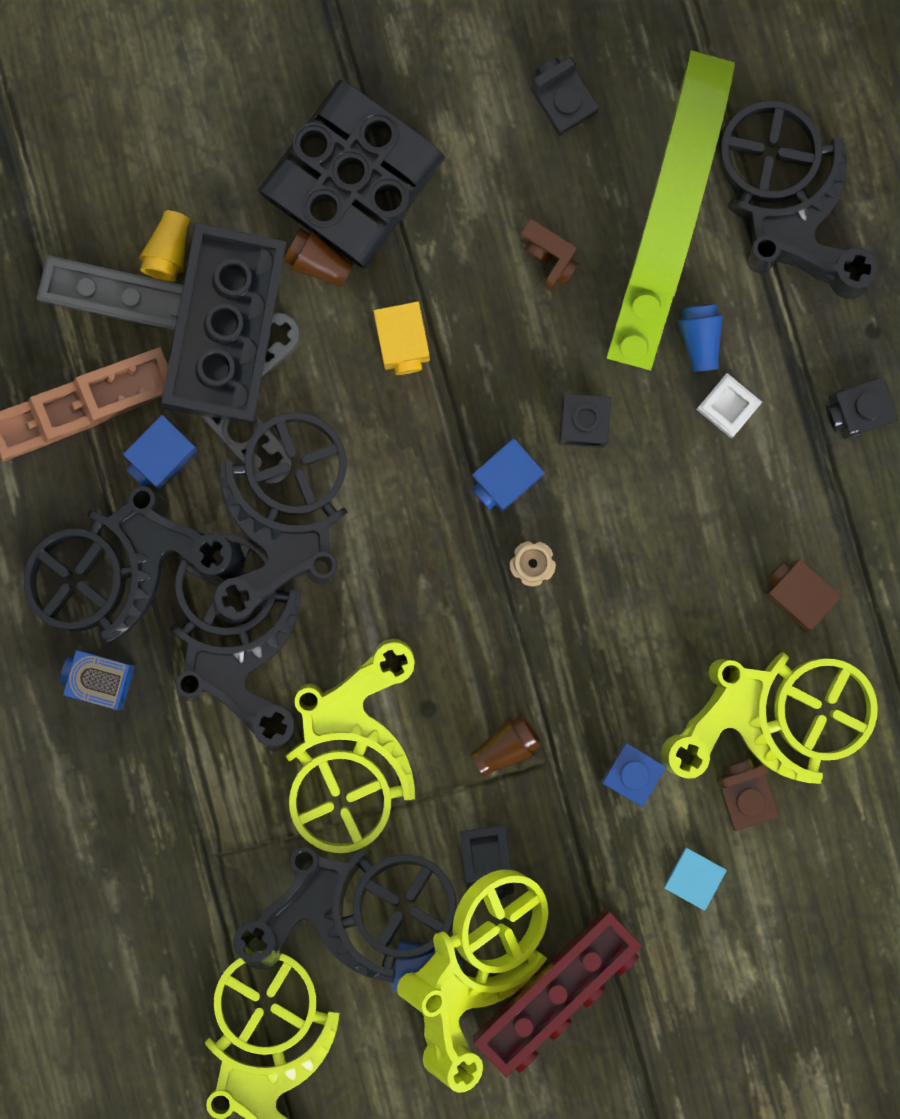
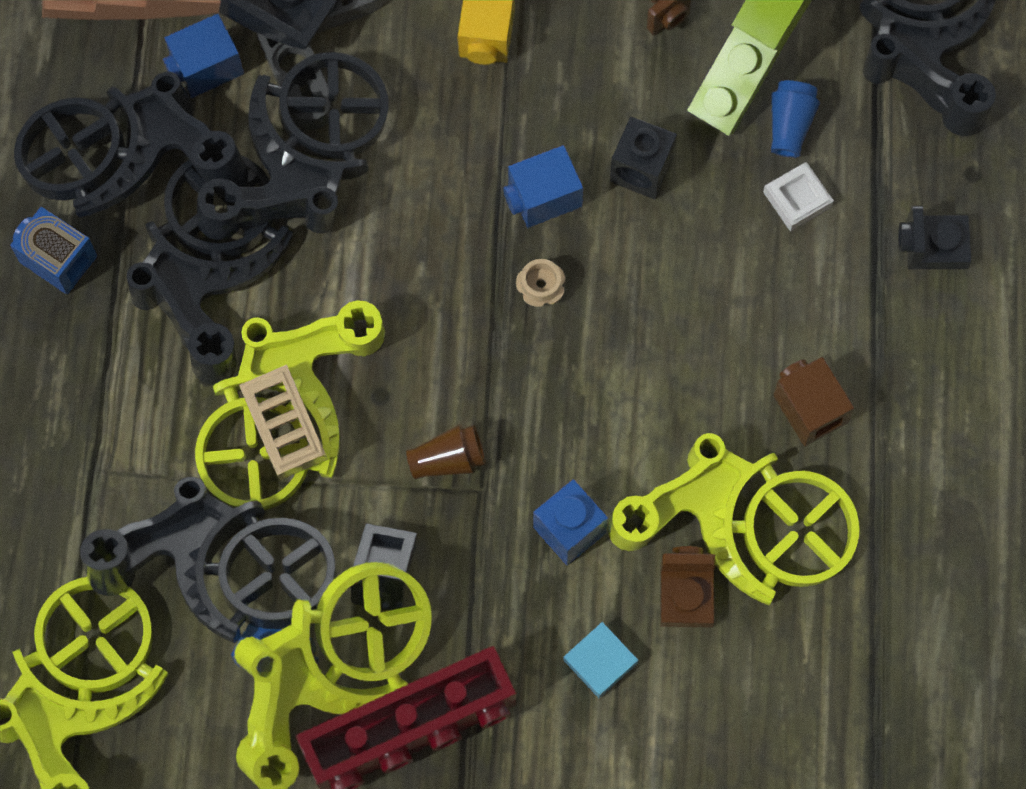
camera: 25 degrees right, 15 degrees down
none -> tan slope [239,365,328,480]

